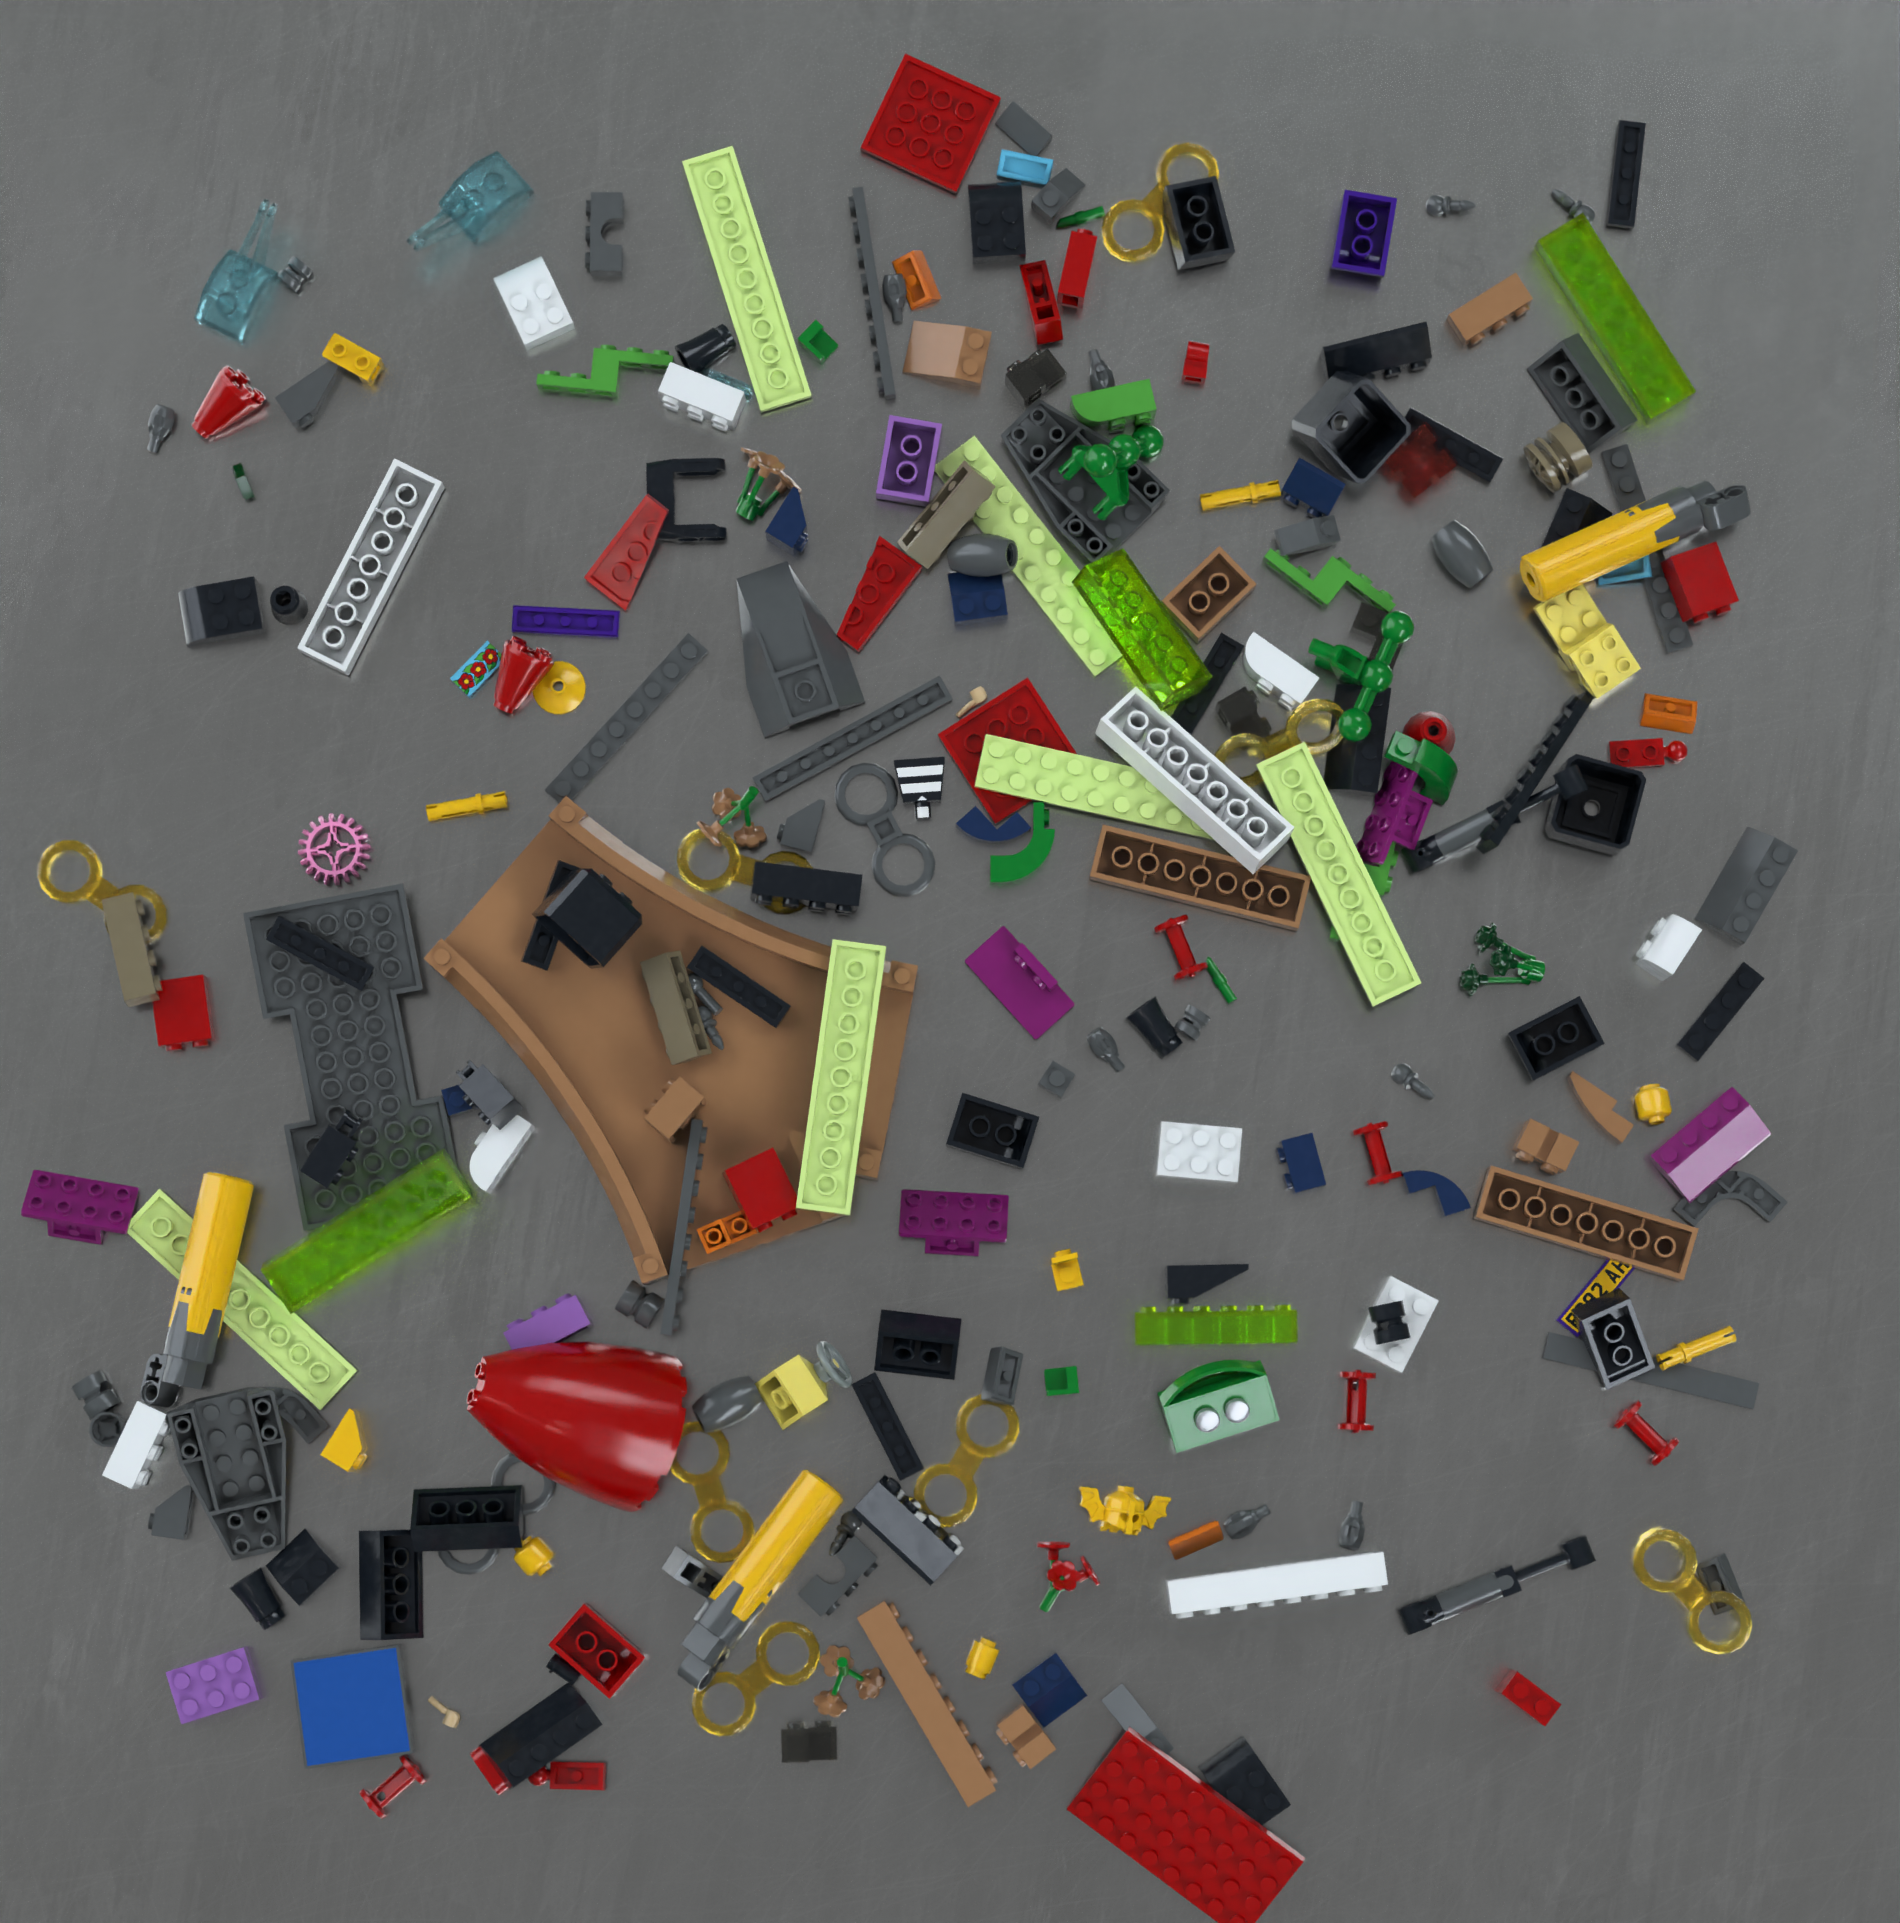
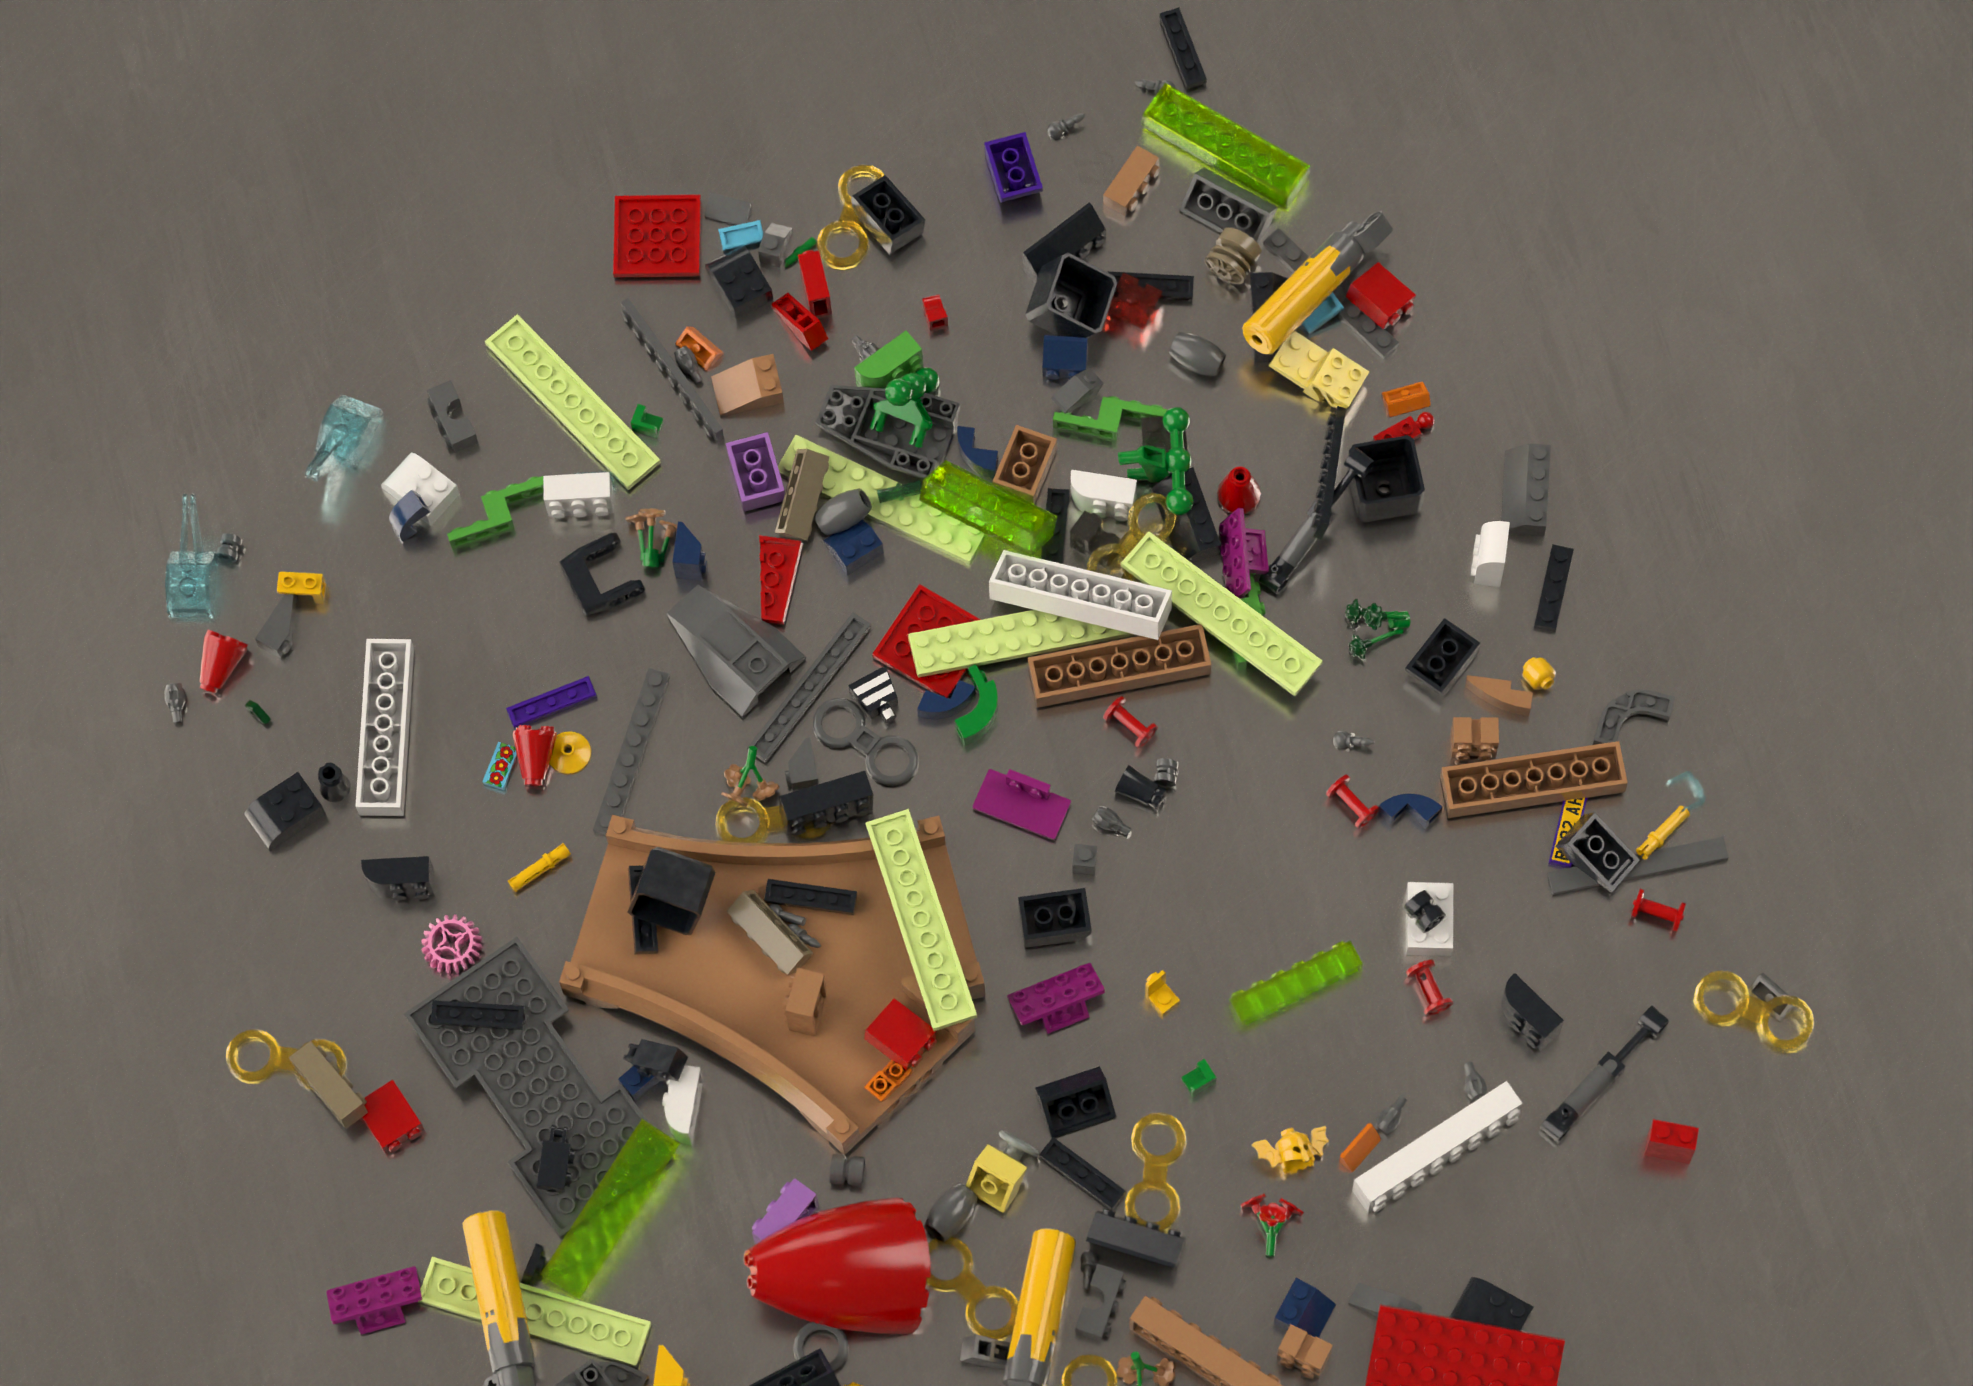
camera: 20 degrees left, 15 degrees down
red wing [584,494,669,611] -> none
dark grey plate [660,1119,708,1336] -> none
black plant [675,324,736,373] -> none
tan hand [956,686,987,719] -> none
yellow brick [965,1637,1000,1680] -> none
dark grey slope [981,1346,1023,1406] -> none
clear smoke brick [1005,348,1067,410] -> none
white brick [1156,1121,1242,1184] -> none
piece [1157,1360,1280,1453] -> none
black slope [1165,1264,1249,1305] -> none
yellow pin [1199,480,1281,511] -> none
green piece [1206,956,1237,1004] -> none
dark blue brick [1276,1133,1326,1194] -> none
green arch [1384,731,1458,805] -> none
slope [1651,1087,1771,1203] -> none
none -> black brick [361,856,435,900]
none -> brick [389,490,430,542]
none -> black piece [520,1243,547,1285]
none -> clear green pin [877,480,923,504]
none -> dark blue brick [957,426,998,479]
none -> black brick [1502,973,1564,1051]
none -> clear light blue piece [1667,771,1706,811]

